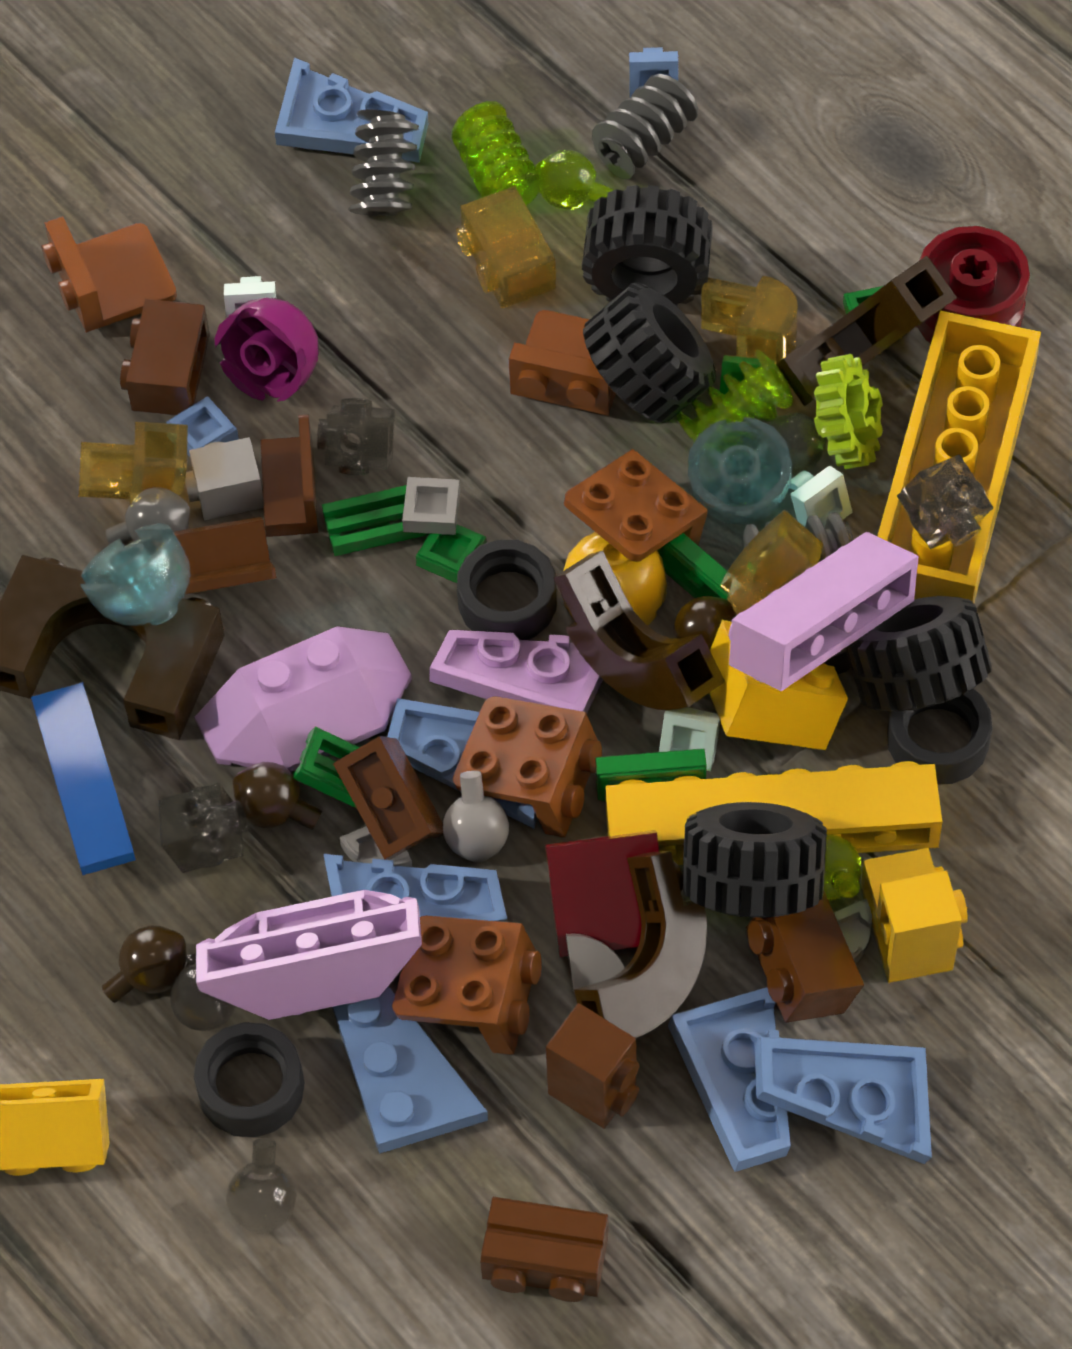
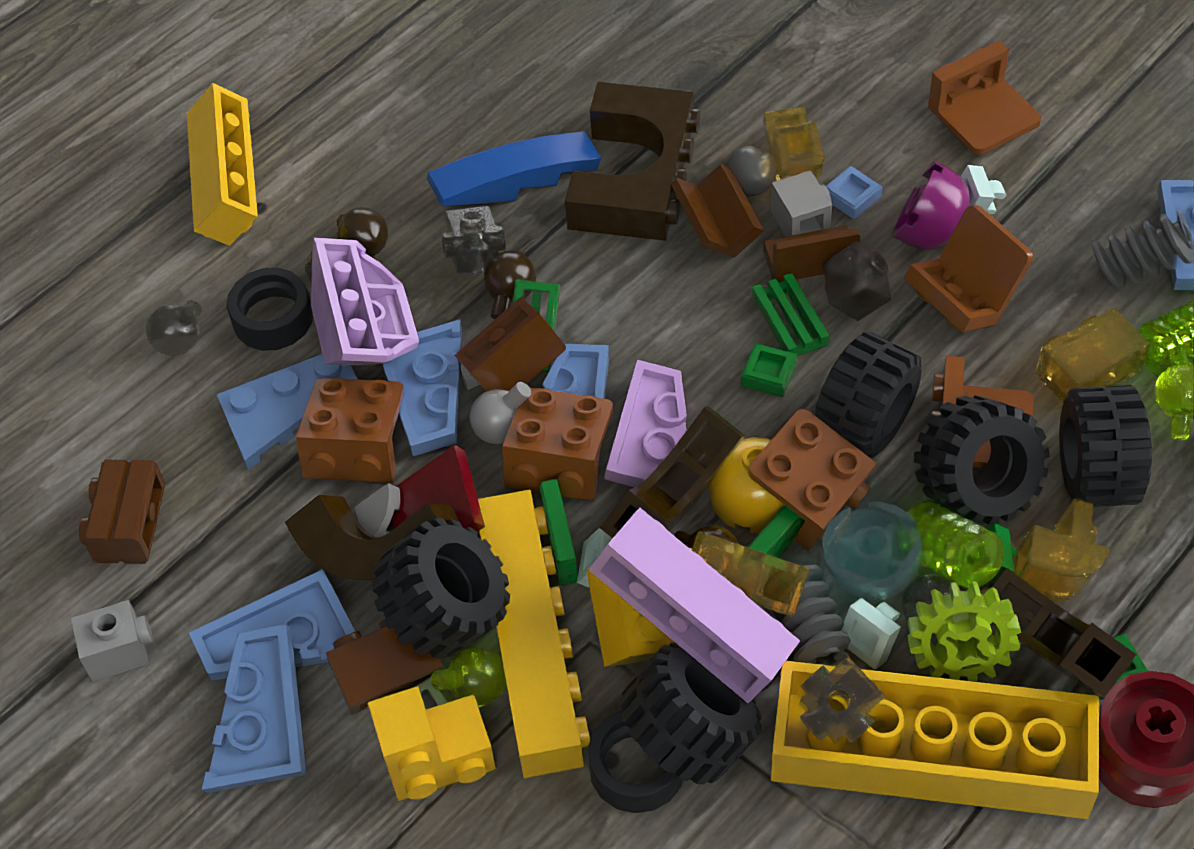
camera: 85 degrees right, 5 degrees down
clear light blue cylinder [80,523,191,626] -> none
reddish brown brick [120,299,210,415] -> none
lavender wedge [195,627,412,772] -> none
light grey tile [402,477,460,535] -> none
black tyre [457,540,557,640] -> none
reddish brown brick [546,1003,639,1129] -> none
none -> light grey brick [71,600,153,682]
none -> black tyre [814,331,922,459]
none -> dark orange bracket [904,205,1033,333]

